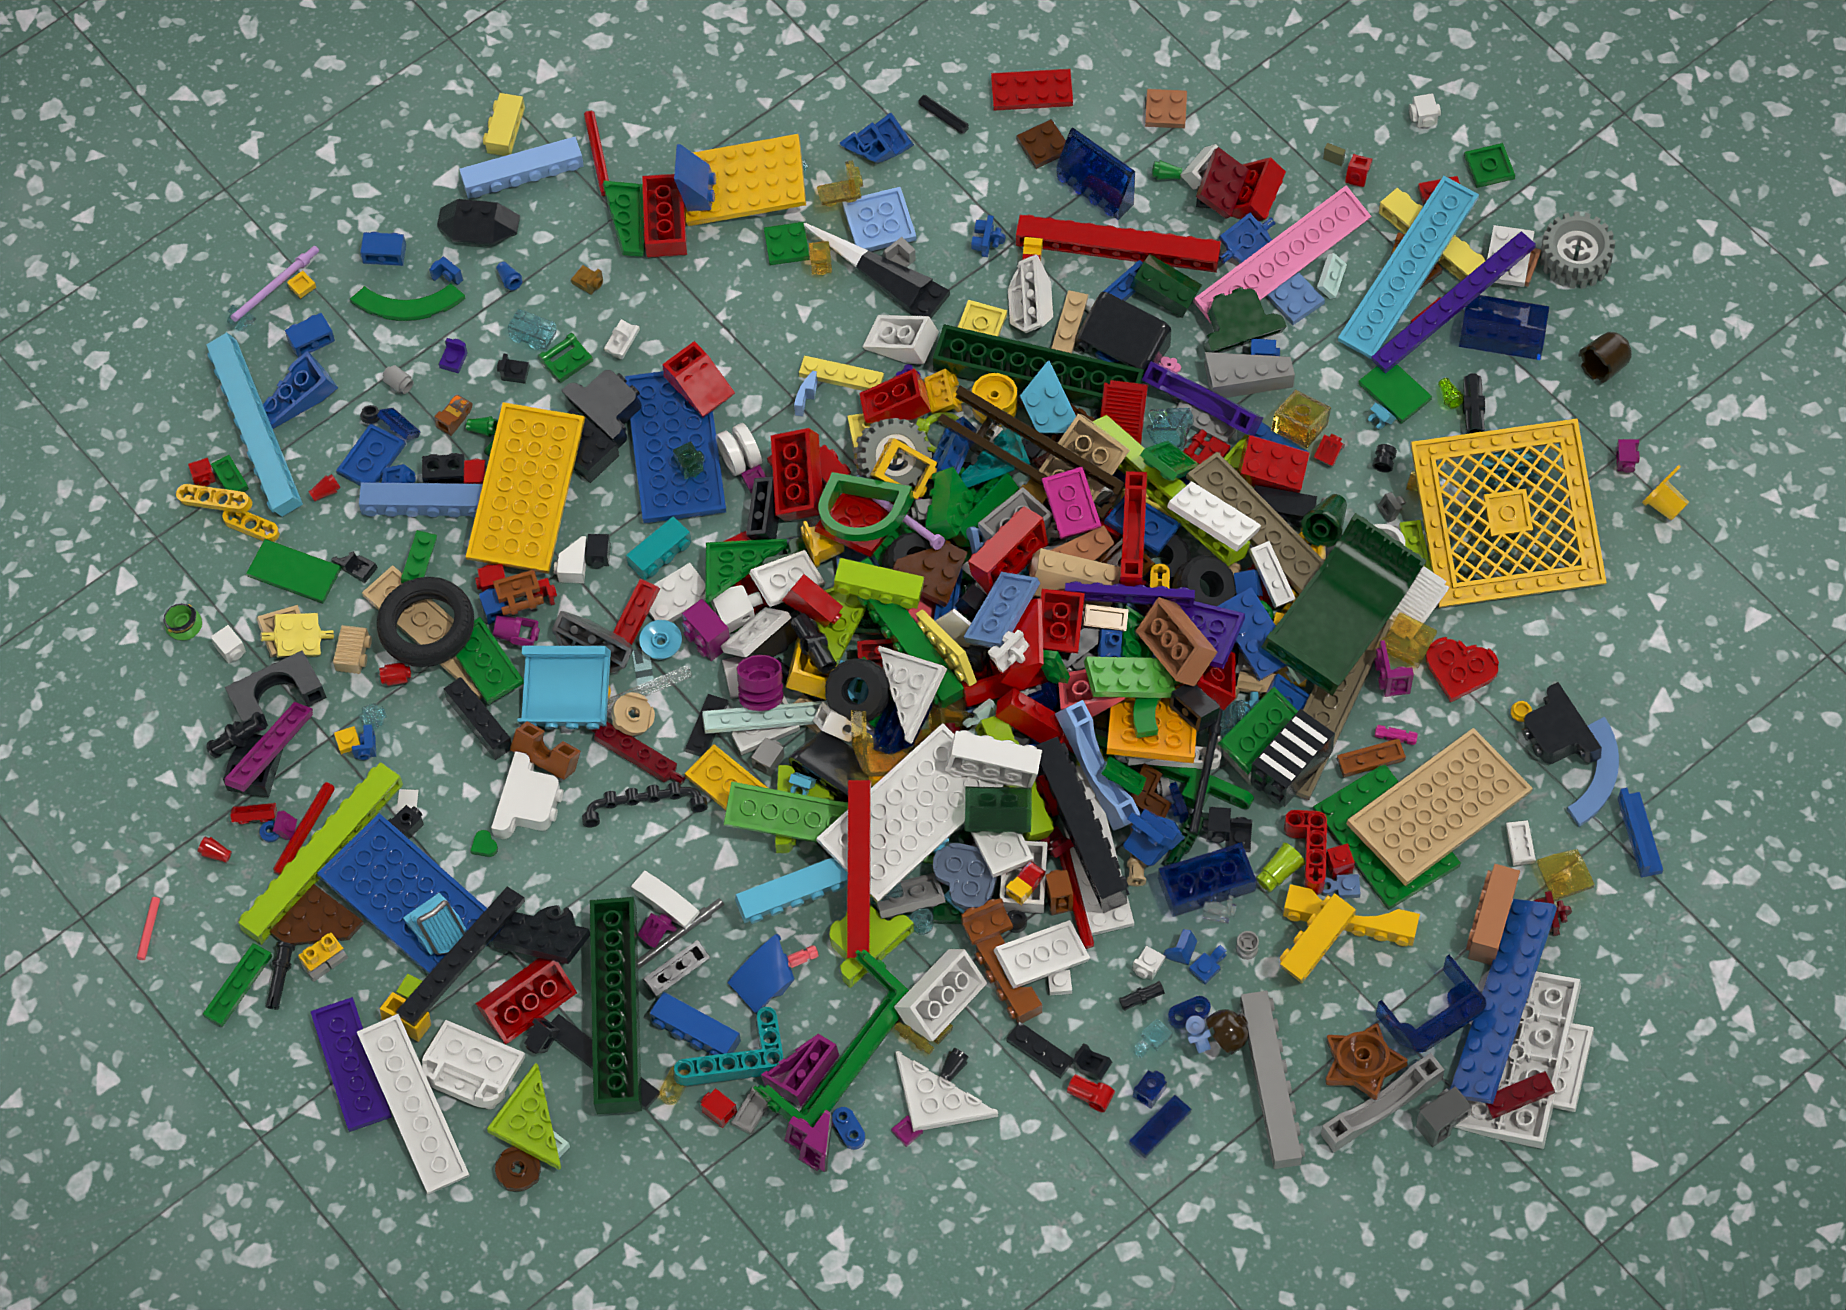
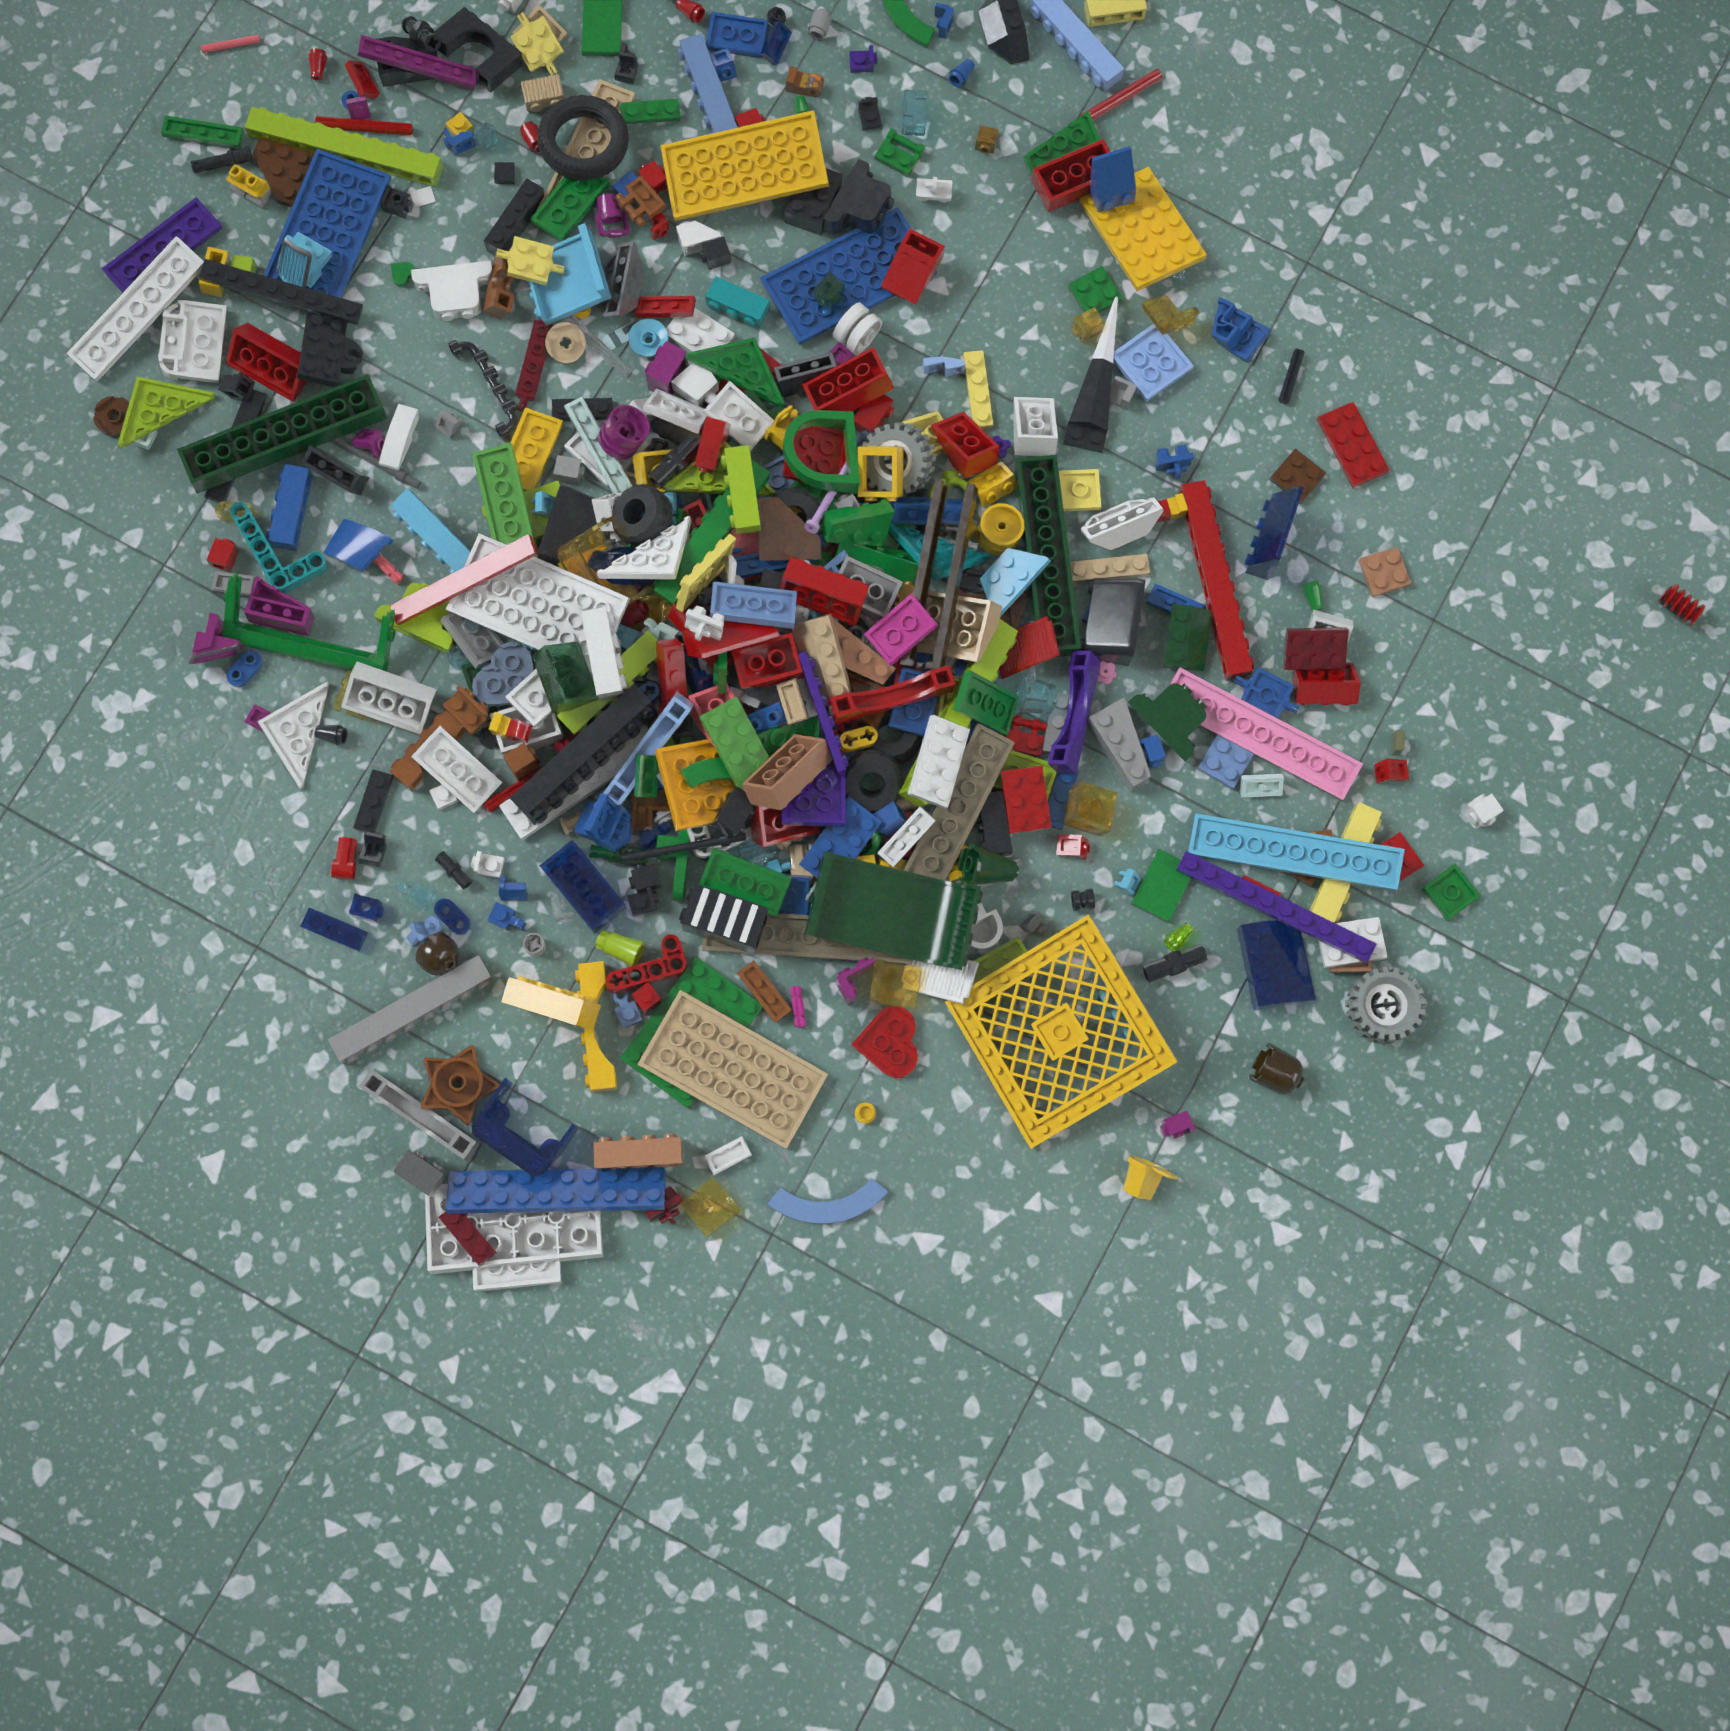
camera: 60 degrees right, 15 degrees up
black brick [422,453,465,484] -> none
black brick [1522,682,1602,764] -> none
blue fence [1618,787,1663,878] -> none
none -> light grey tile [435,409,462,438]
none -> black tile [494,162,515,184]
none -> light yellow plate [496,236,564,286]

